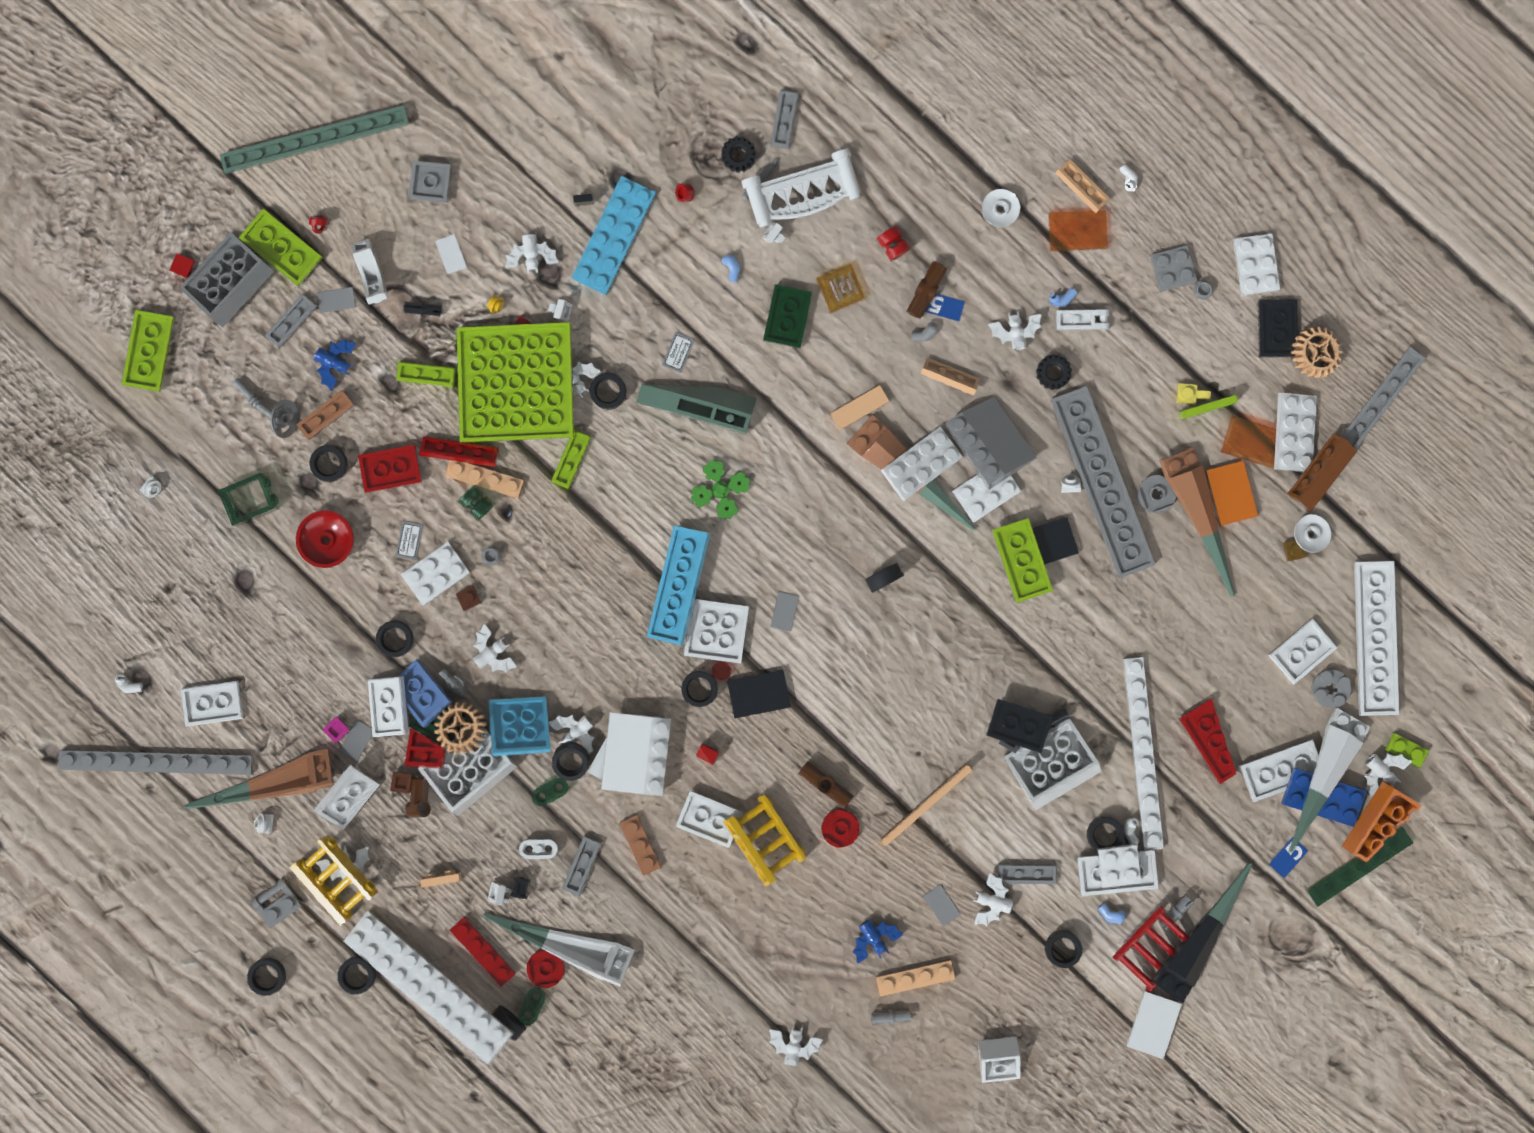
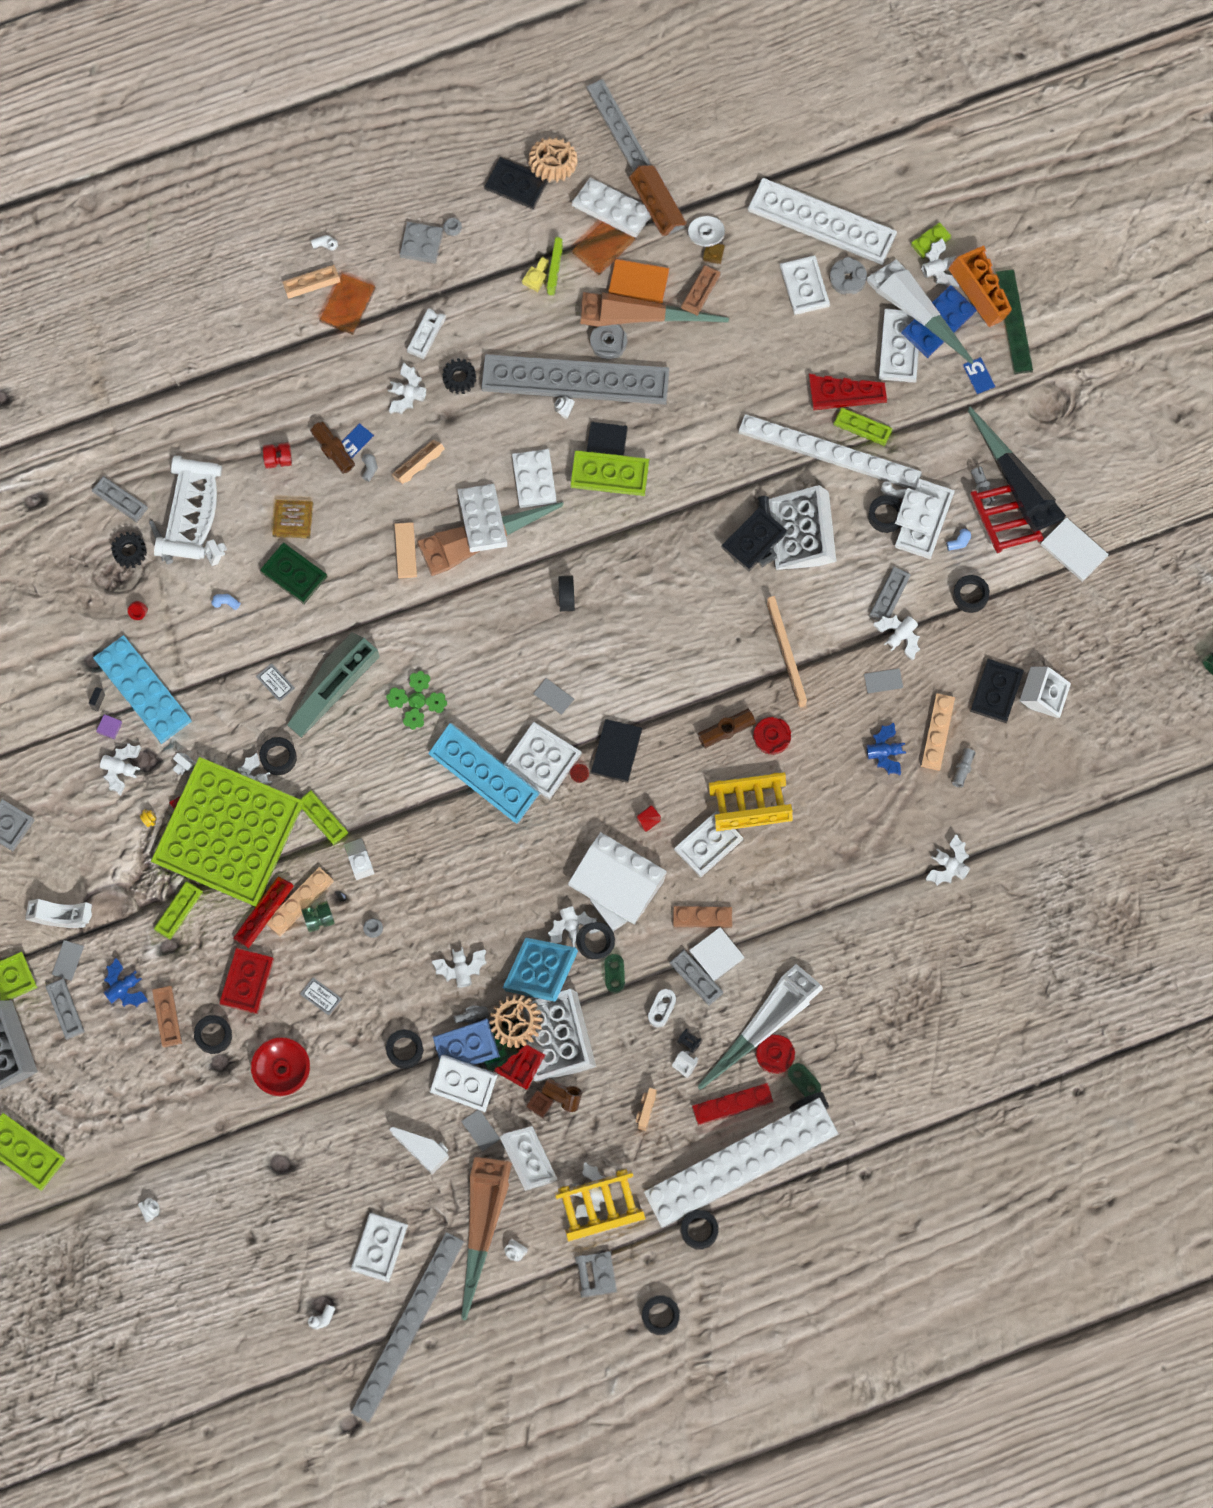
camera: 60 degrees left, 15 degrees down
clear green window [218,473,279,527] -> none
light grey dish [233,378,299,438] -> none
dark pink plate [323,716,350,744] -> none
white plate [401,542,470,606] -> none
black axle [403,301,442,317] -> none
white sticker [435,234,467,275] -> none
copper plate [456,586,482,611] -> none
black tyre [681,671,718,707] -> none
light grey slope [946,396,1037,490] -> none
white dish [982,189,1020,227] -> none
light blue arm [1049,288,1078,307] -> none
white plate [1233,234,1280,296] -> none
none -> medium lavender tile [96,714,122,740]
none -> white slope [344,838,374,880]
none -> white slope [389,1127,449,1174]
none -> nougat tile [681,265,721,316]
none -> white tile [689,927,744,981]
none -> lime tile [834,407,893,446]
none -> black tile [970,659,1024,724]

